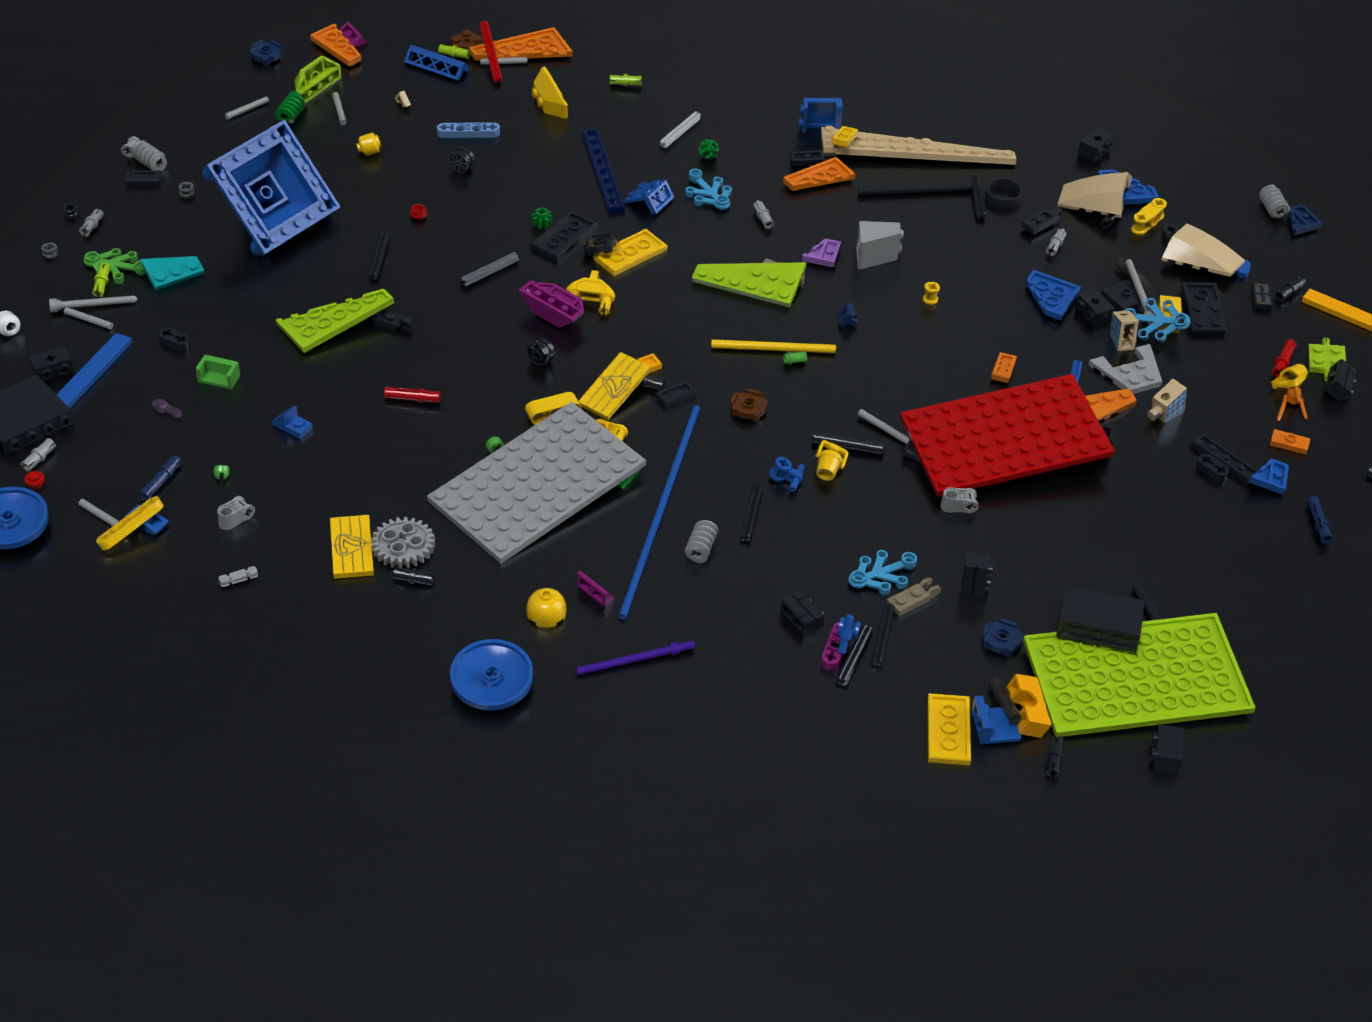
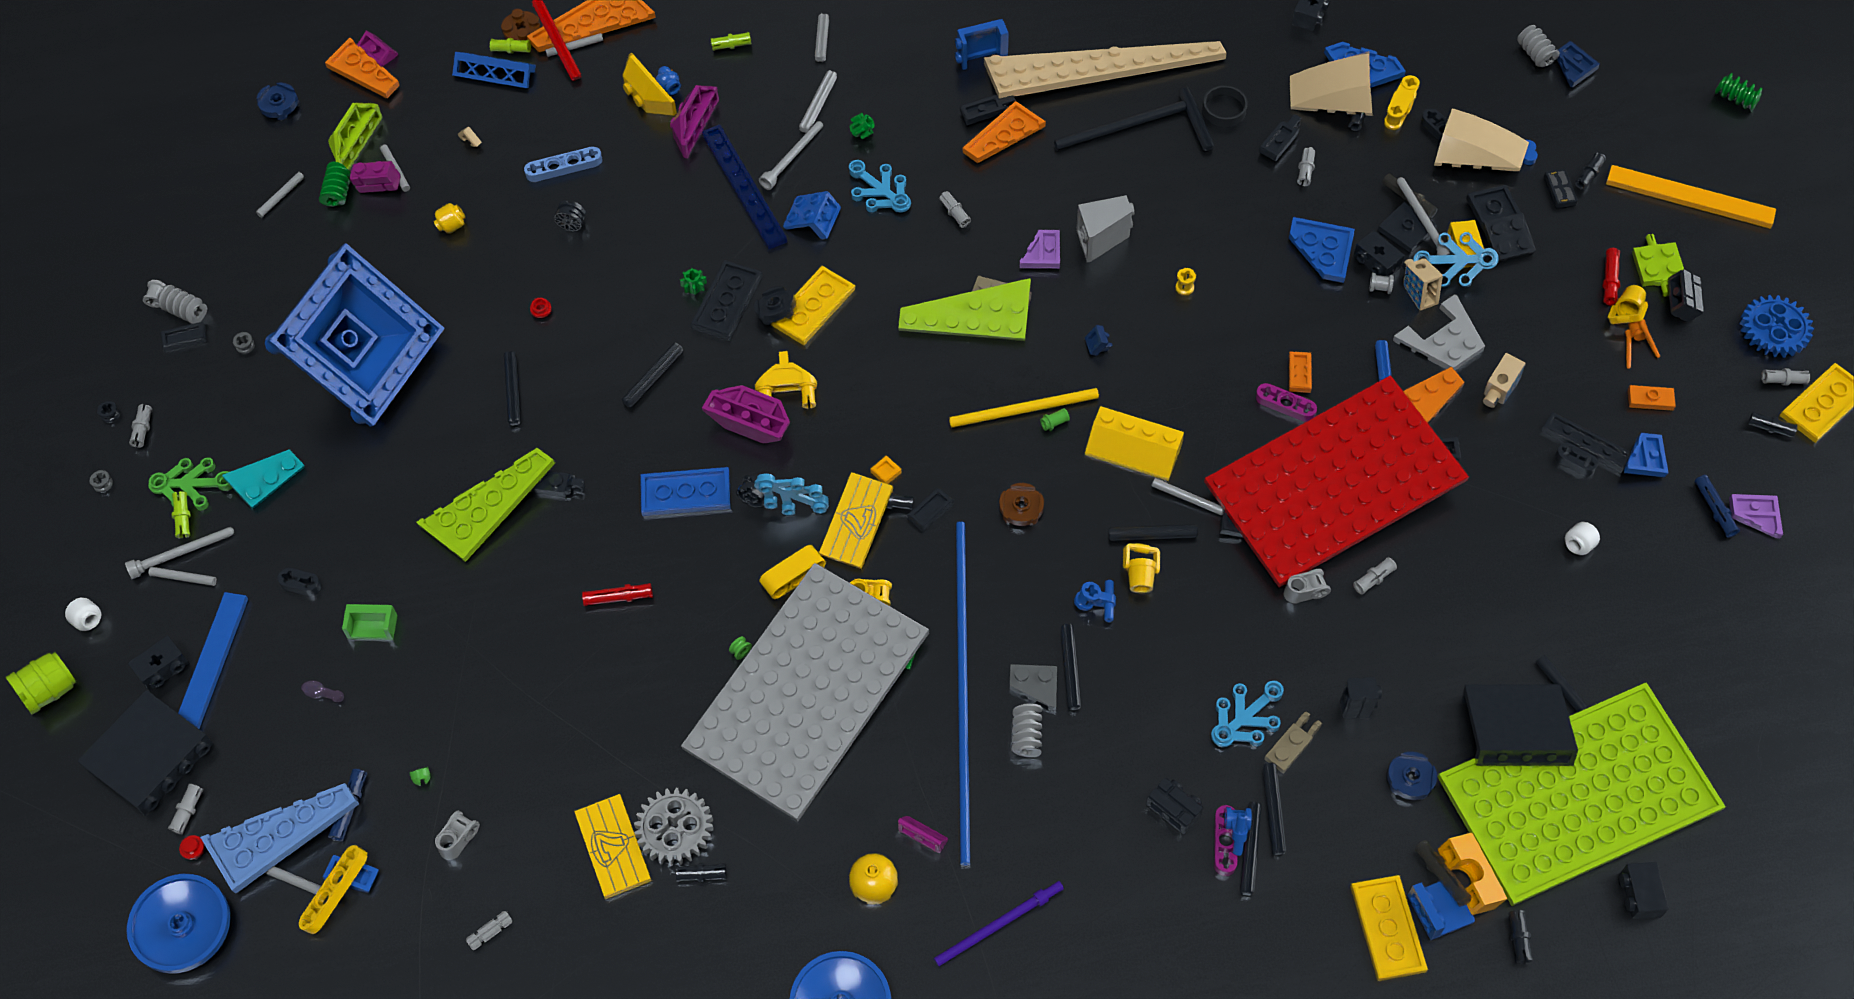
camera: 10 degrees left, 15 degrees up
blue slope [272,405,313,439] -> none
yellow plate [832,126,858,148] -> none
none -> medium blue wing [200,783,359,893]
none -> magenta brick [350,161,401,193]
none -> blue tile [641,467,731,516]
none -> blue animal [655,66,681,95]
none -> magenta wedge [670,85,719,158]
none -> dark azure plant [754,474,829,516]
none -> light grey piece [759,121,823,190]
none -> light grey axle [815,13,829,62]
none -> dark grey wing [1010,664,1057,711]
none -> yellow slope [1085,406,1184,481]
none -> magenta beam [1256,383,1317,422]
none -> light grey pin [1353,558,1397,594]
none -> light grey bush [1369,273,1394,294]
none -> white head [1565,522,1600,555]
none -> medium lavender wing [1729,494,1783,538]

